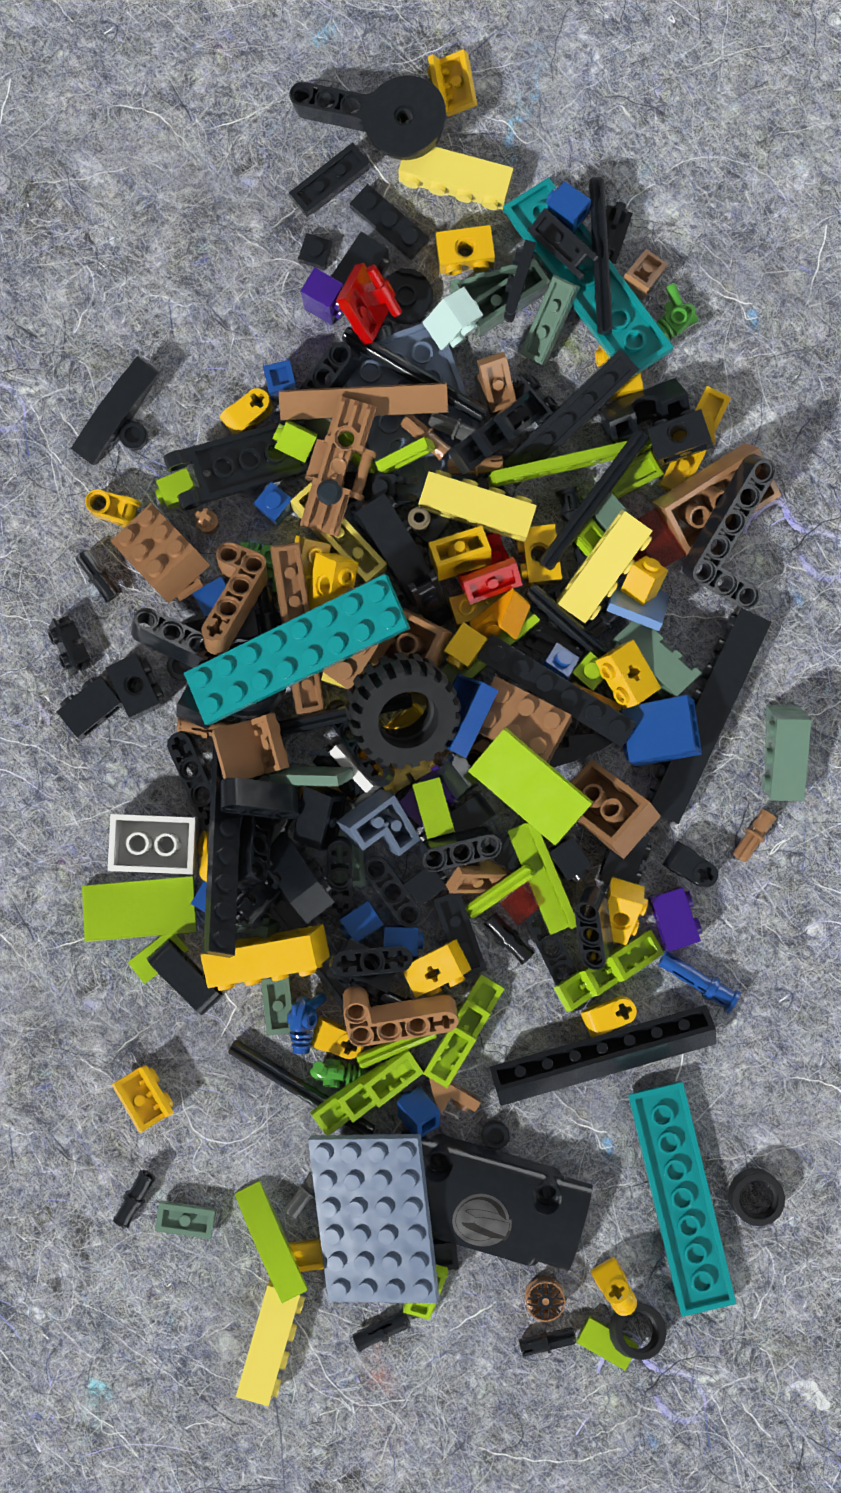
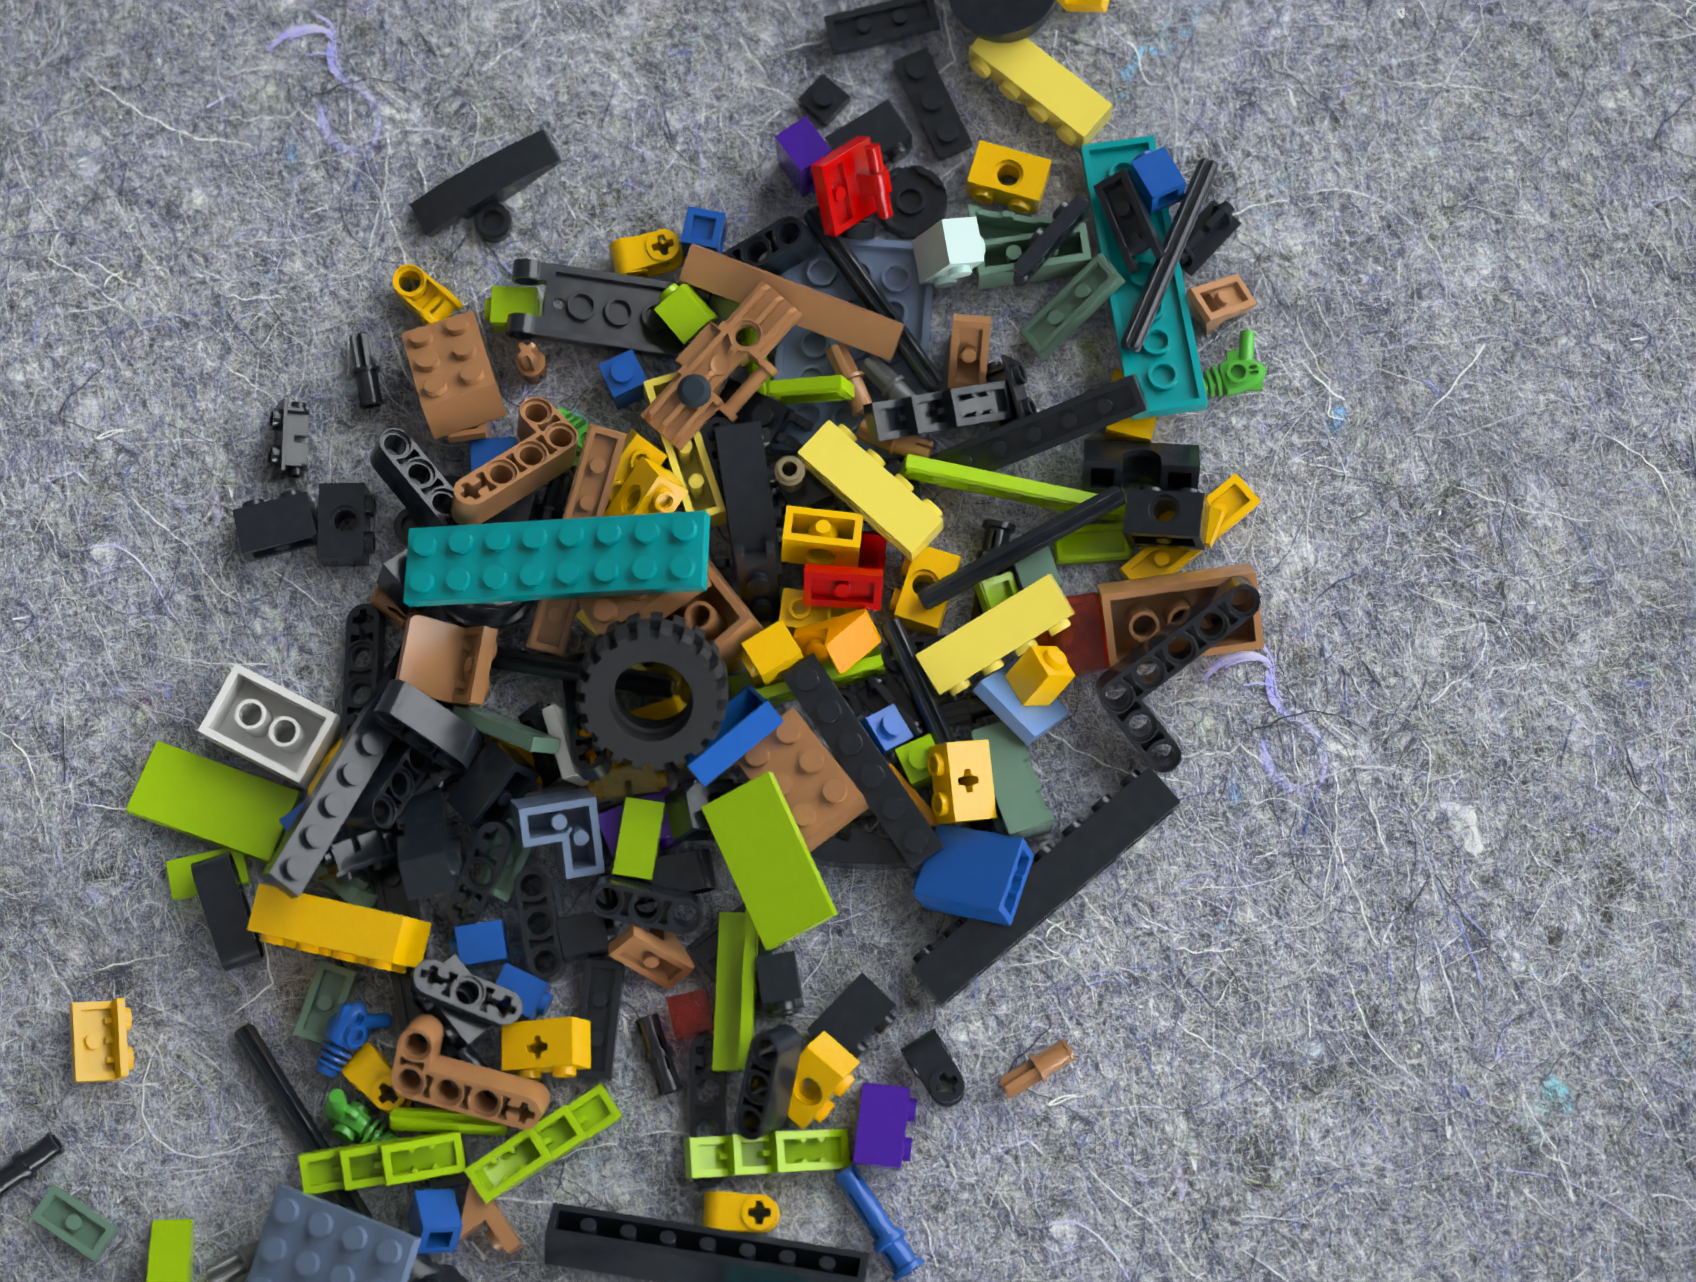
camera: 30 degrees right, 10 degrees down
lime axle [465,864,535,919] -> none
medium nougat brick [571,759,661,859] -> none
sand green wedge [762,705,812,801] -> none

